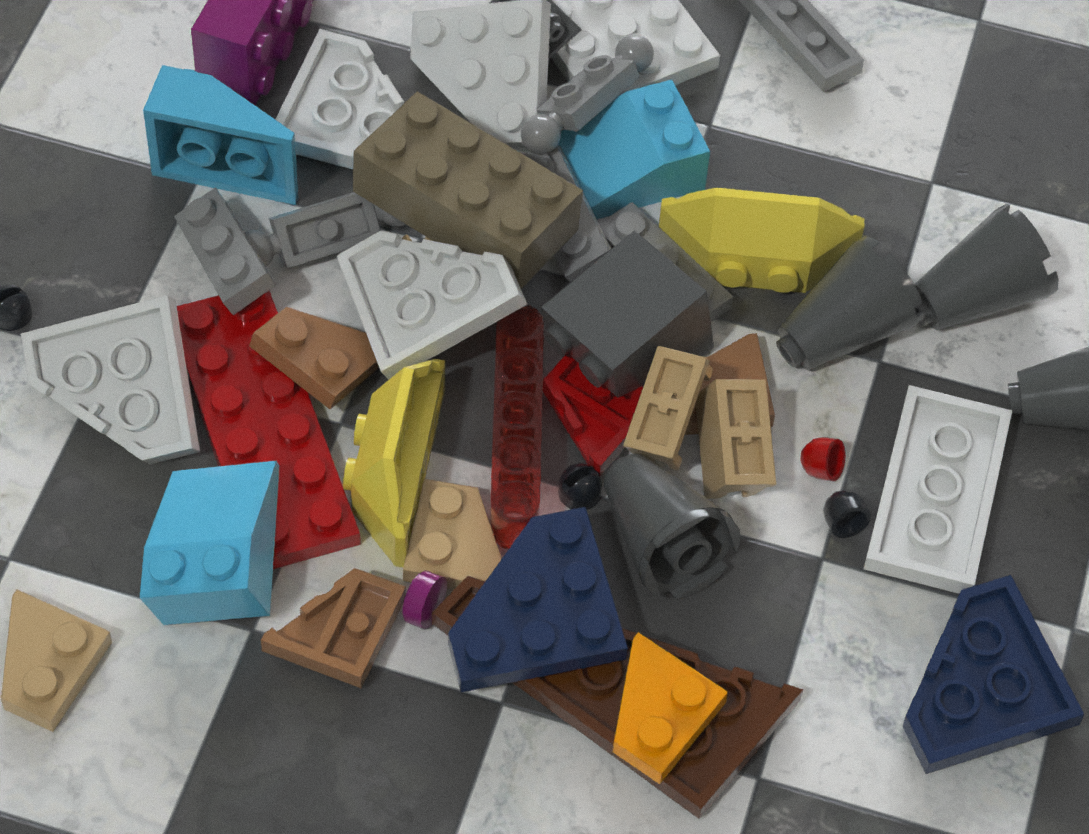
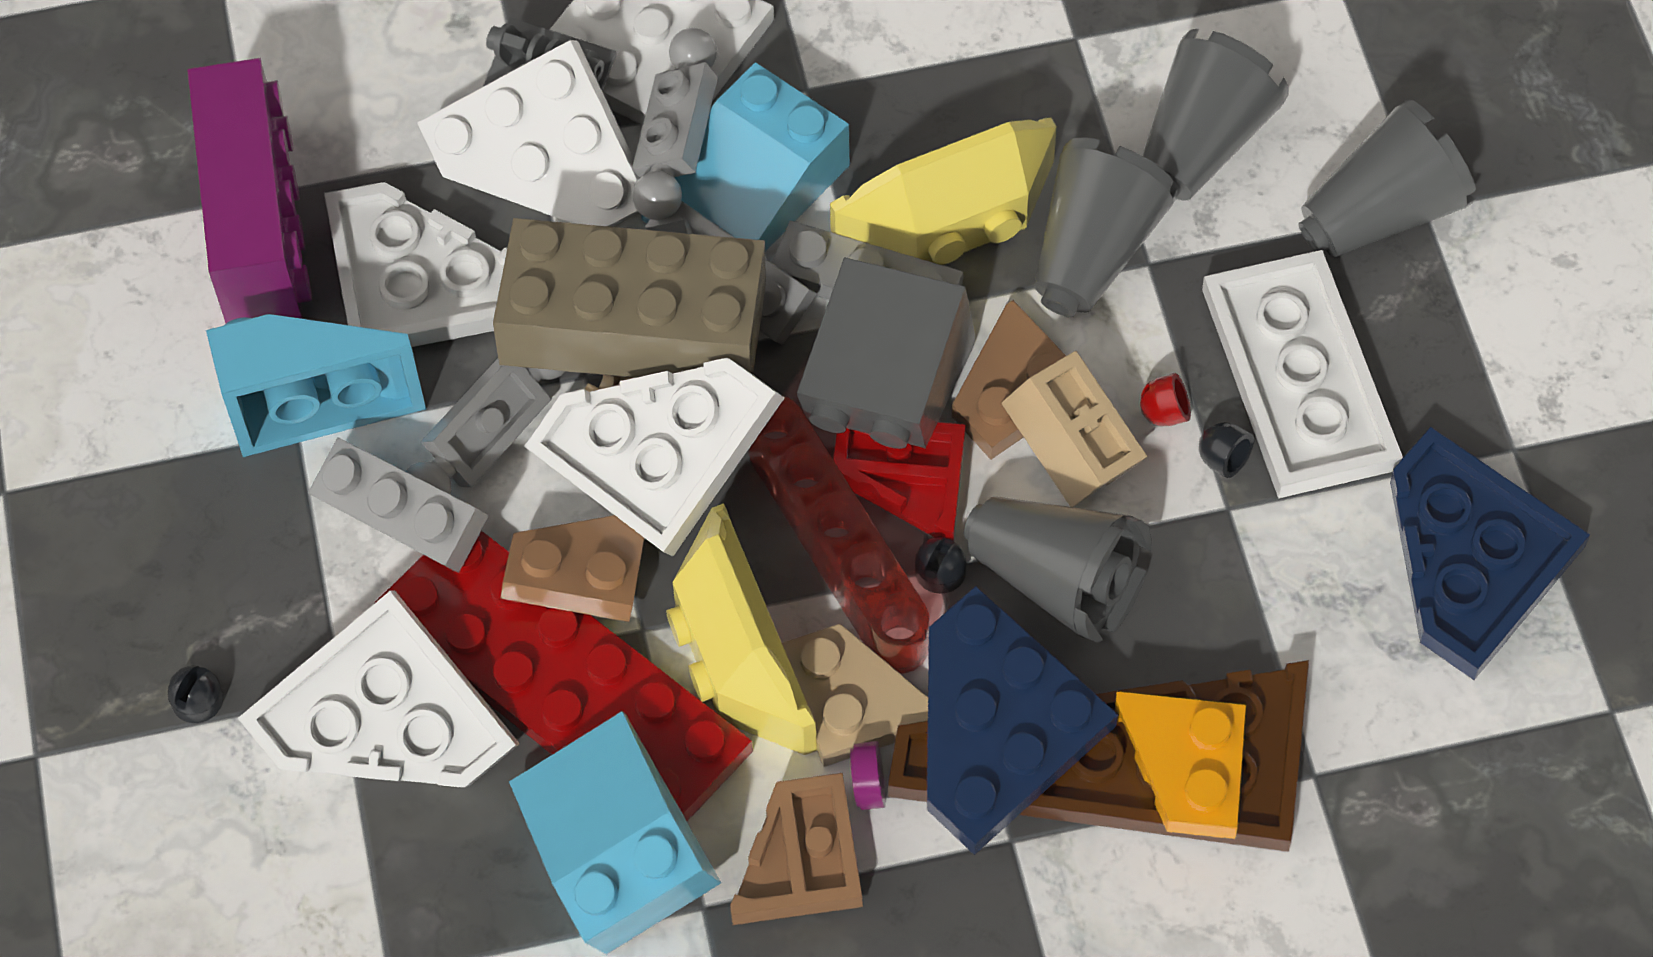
camera: 25 degrees left, 5 degrees up
tan hinge [623,346,713,470] -> none

